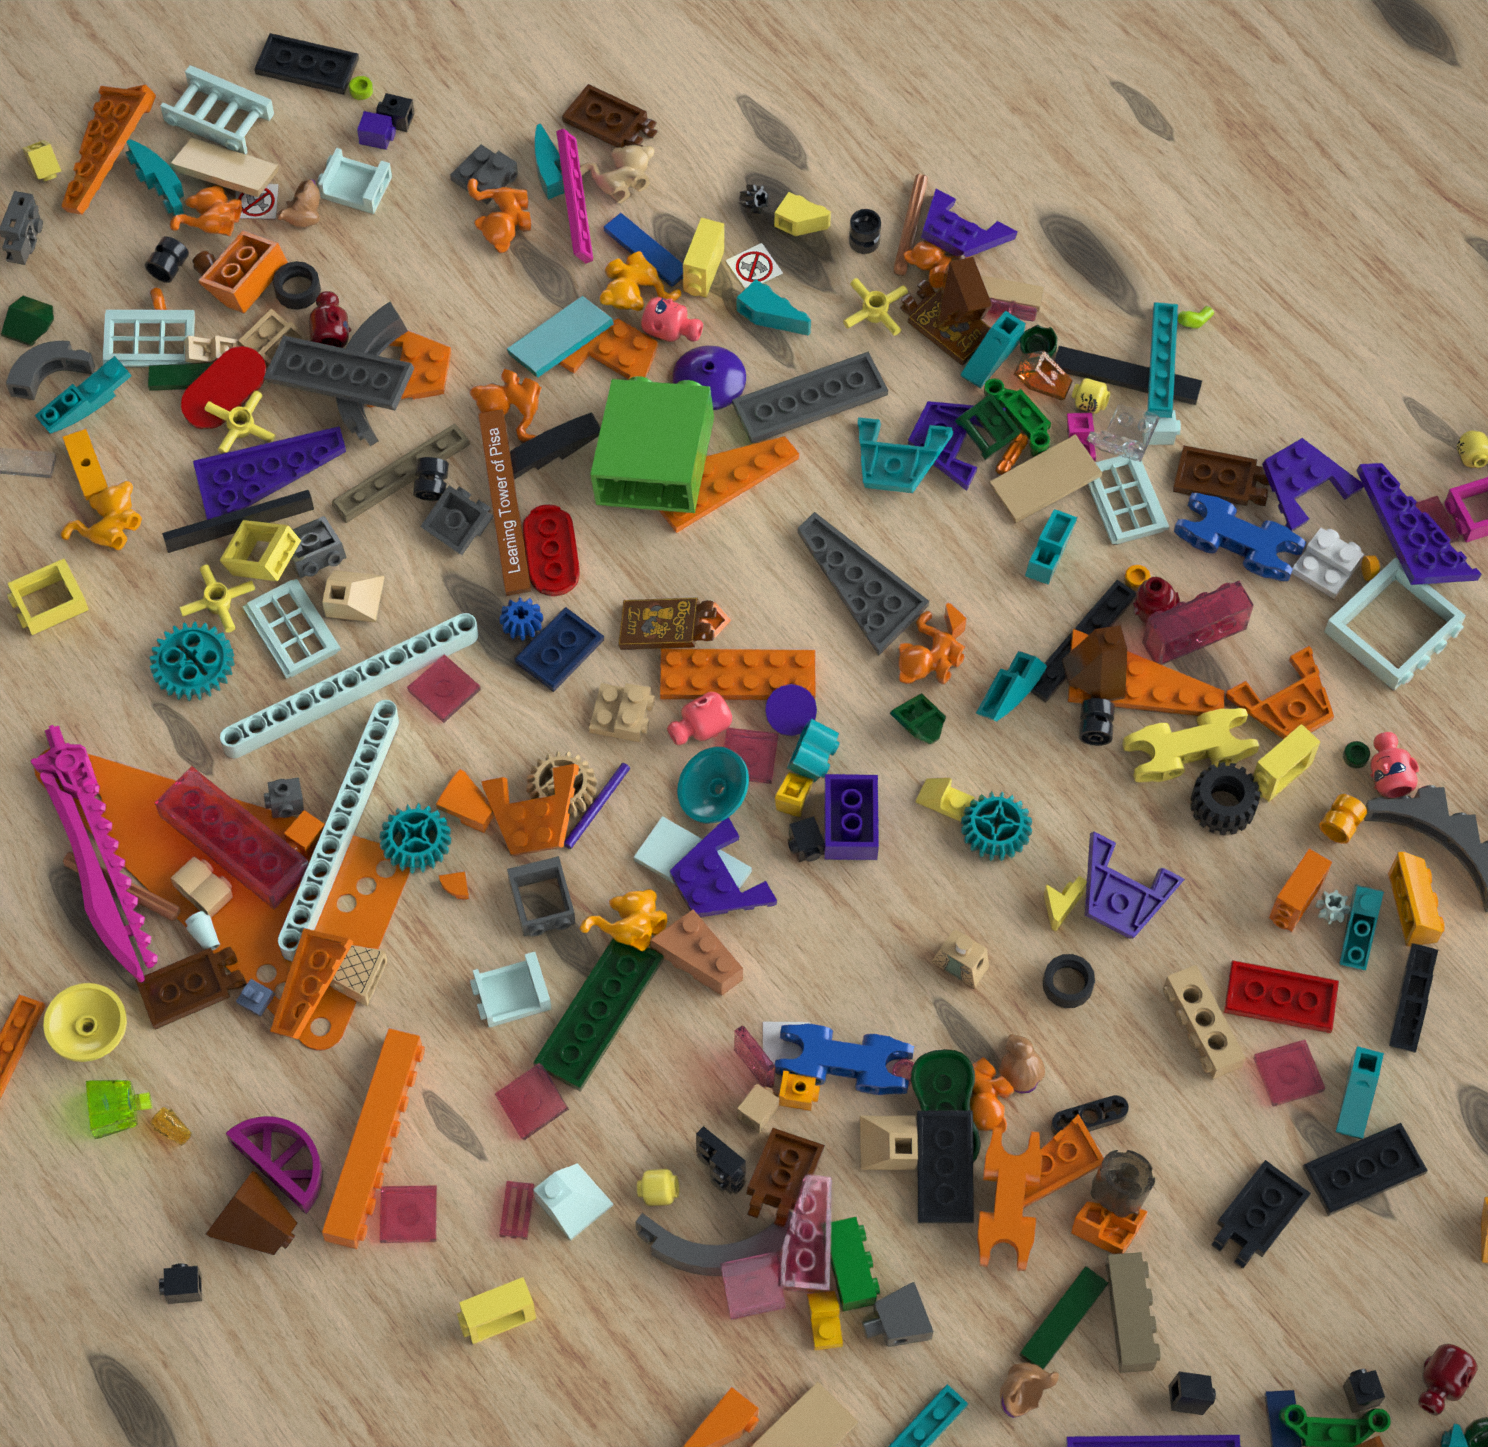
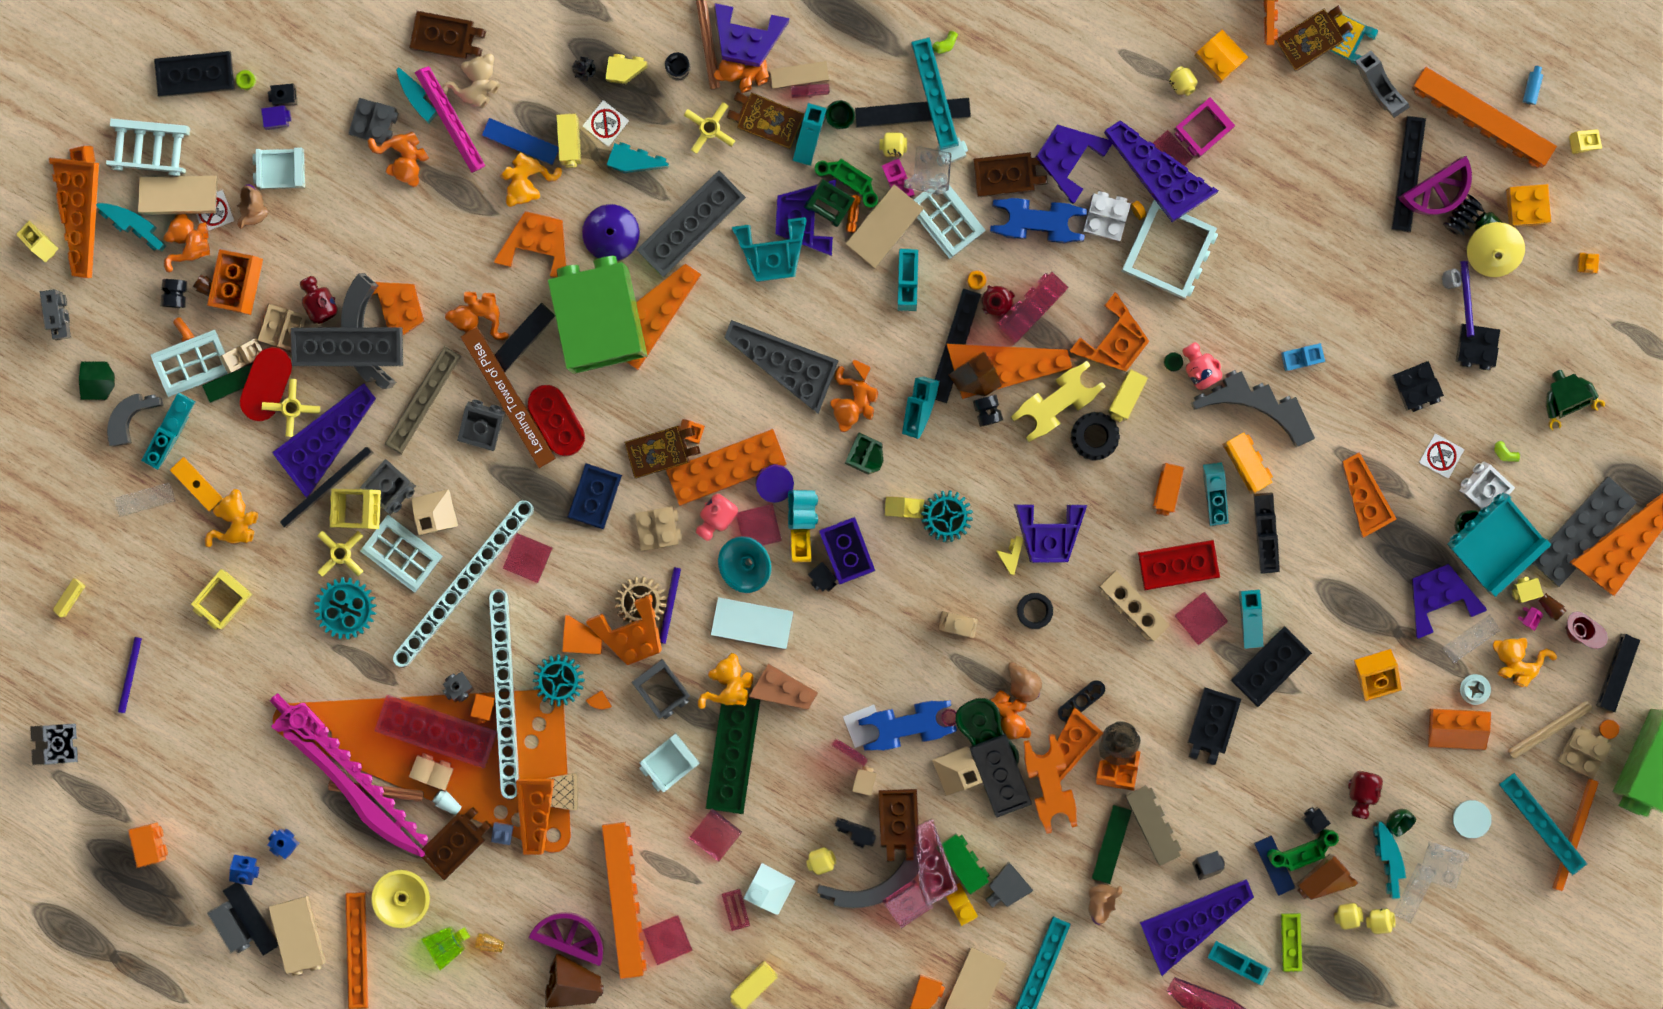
camera: 20 degrees left, 25 degrees up
black tyre [273,261,321,310] -> none
black wheel [413,457,449,501] -> none
blue gear [499,596,543,641] -> none
teal tile [507,296,614,378] -> none
coral piece [641,297,703,342] -> none
dark purple wing [670,817,777,918] -> none
light orange brick [779,1071,820,1111] -> none
reddish brown slope [935,255,992,329] -> none
clear orange slope [1014,350,1073,401] -> none
light aqua gear [1315,890,1351,924] -> none
light orange wheel [1319,794,1367,844] -> none

